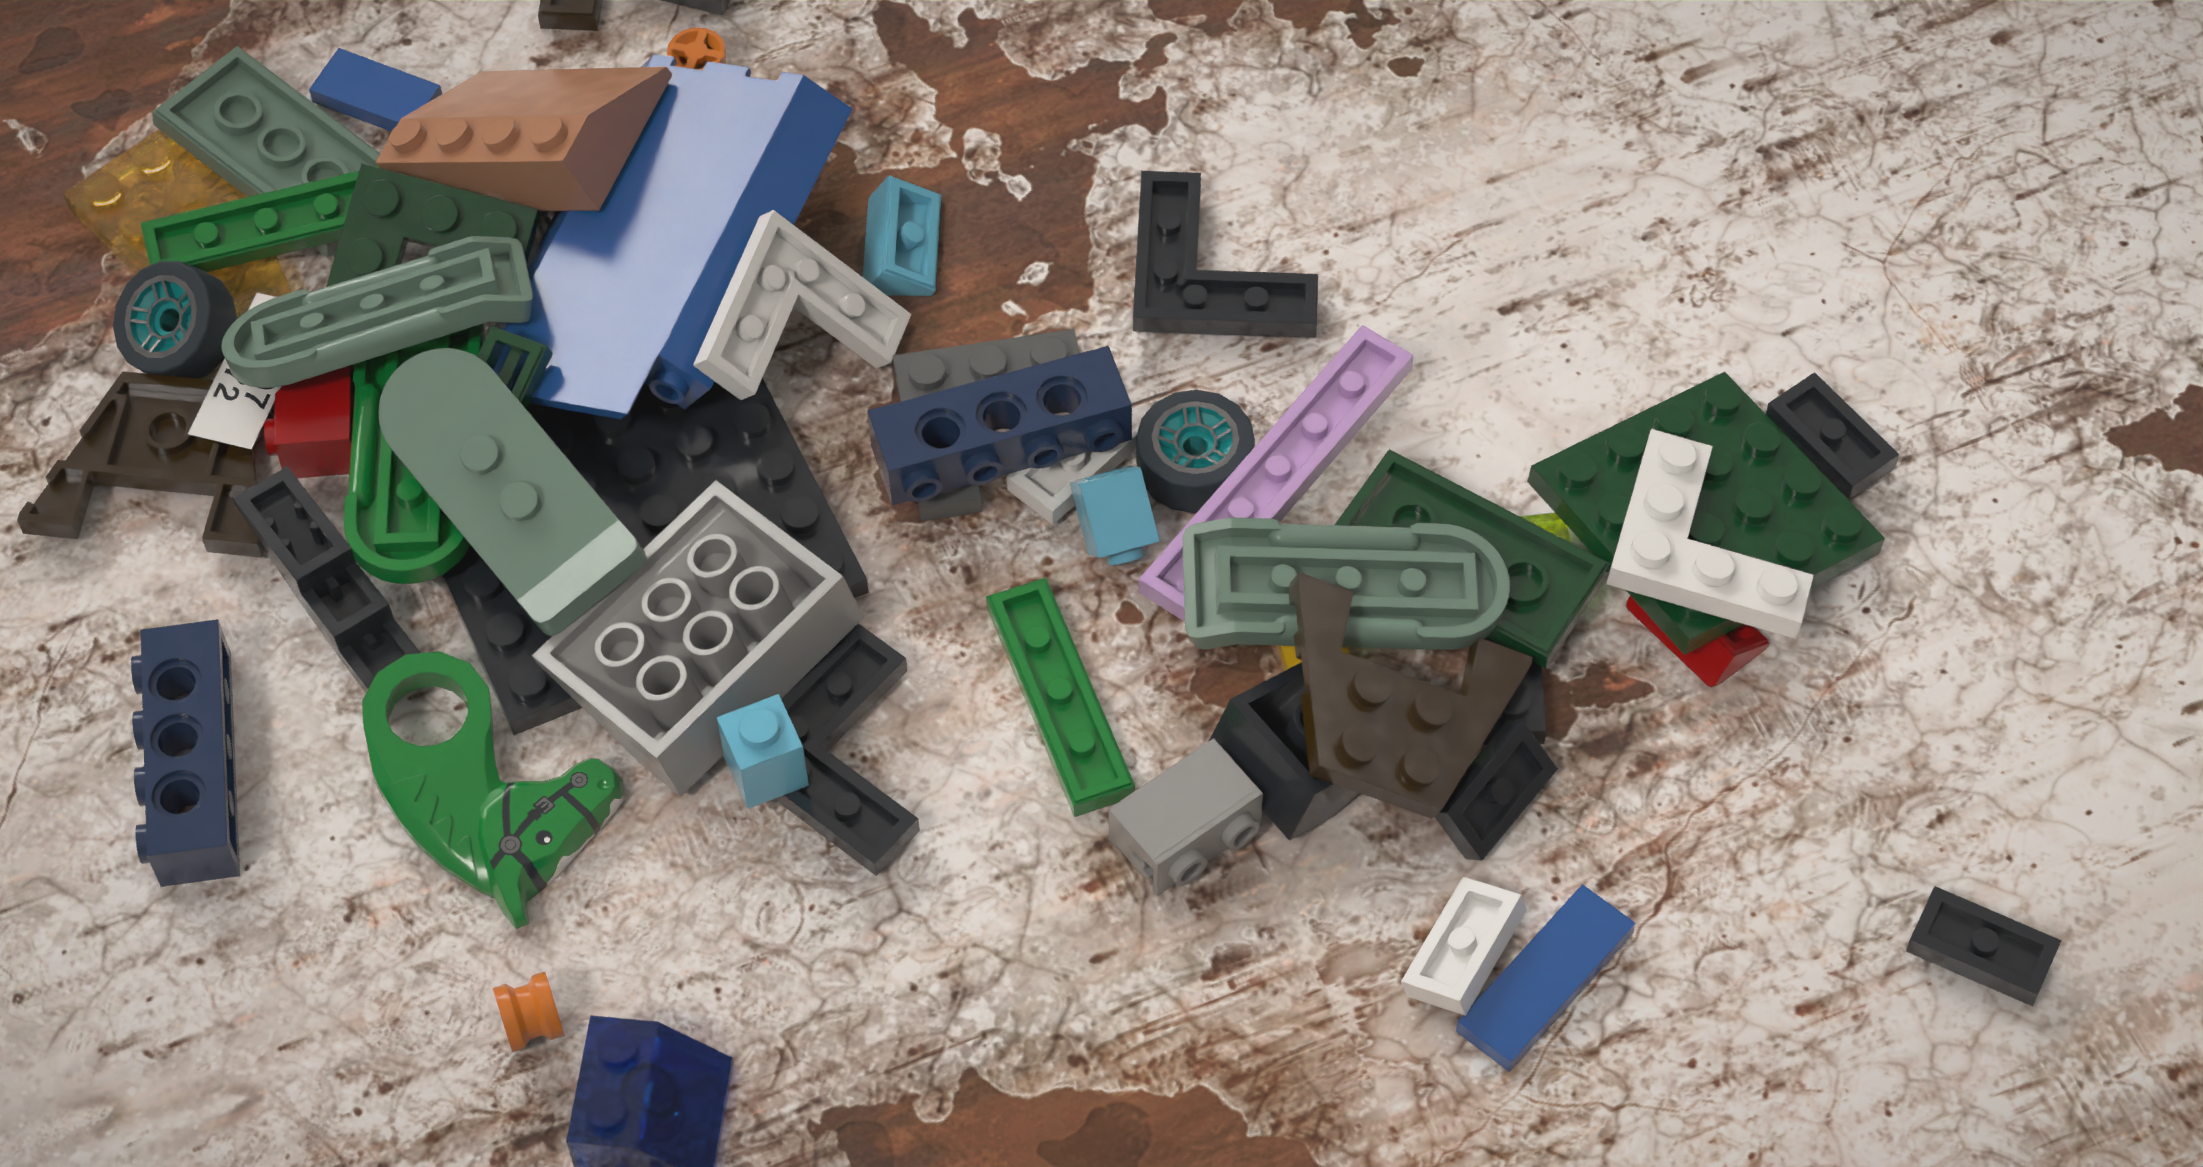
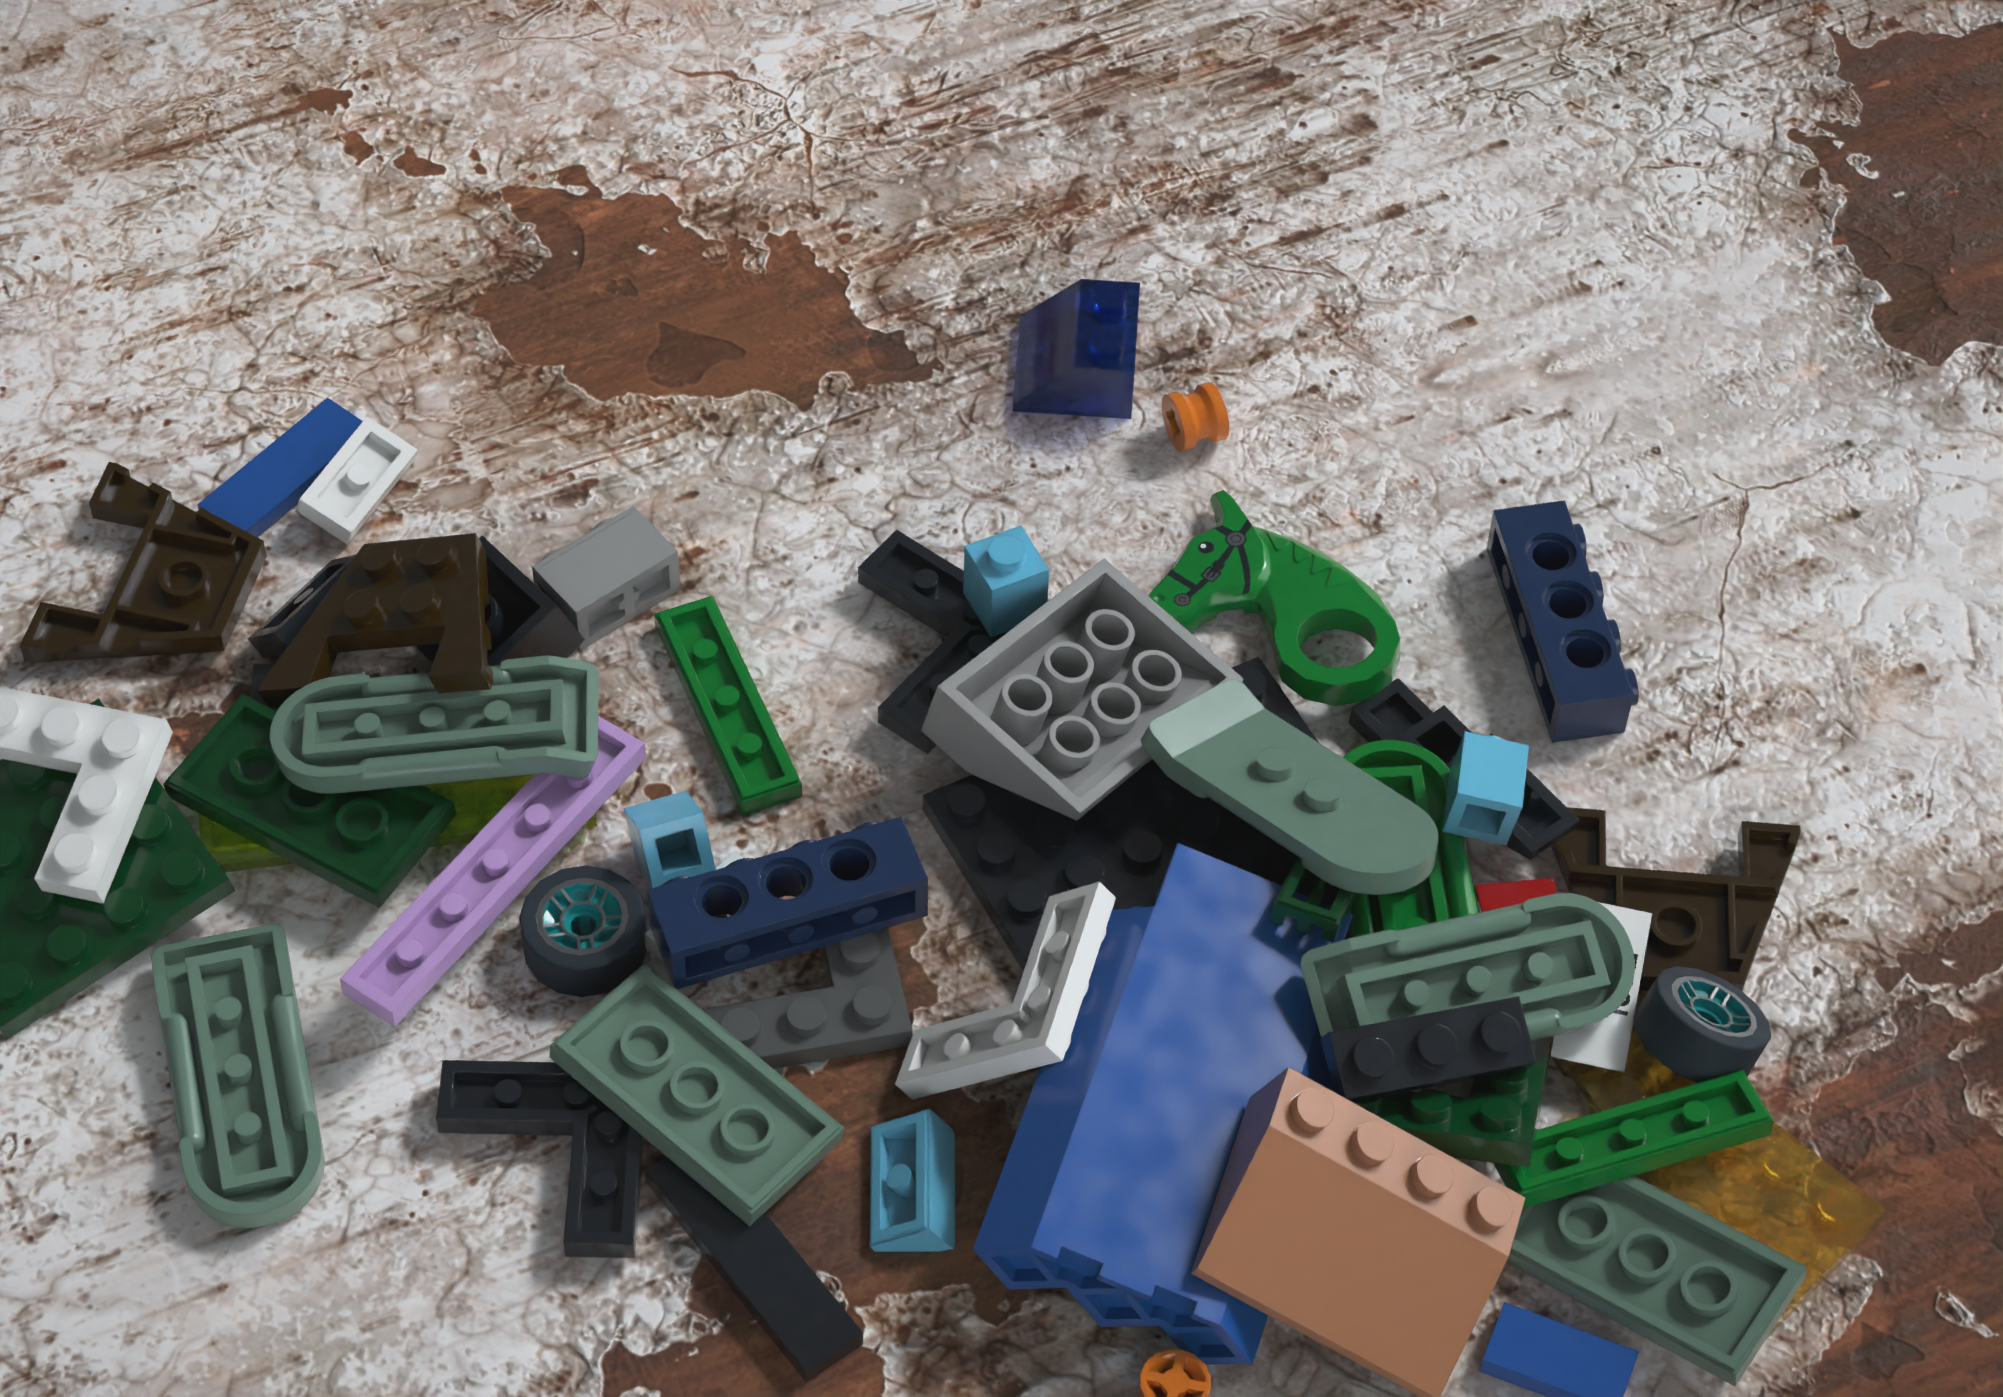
camera: 175 degrees right, 5 degrees down
none -> dark brown wing [20,462,267,662]
none -> sand green piece [151,924,325,1228]
none -> sand green tile [549,963,845,1226]
none -> black tile [645,1157,863,1382]
none -> black plate [1320,996,1537,1102]
none -> medium azure brick [1442,731,1529,846]

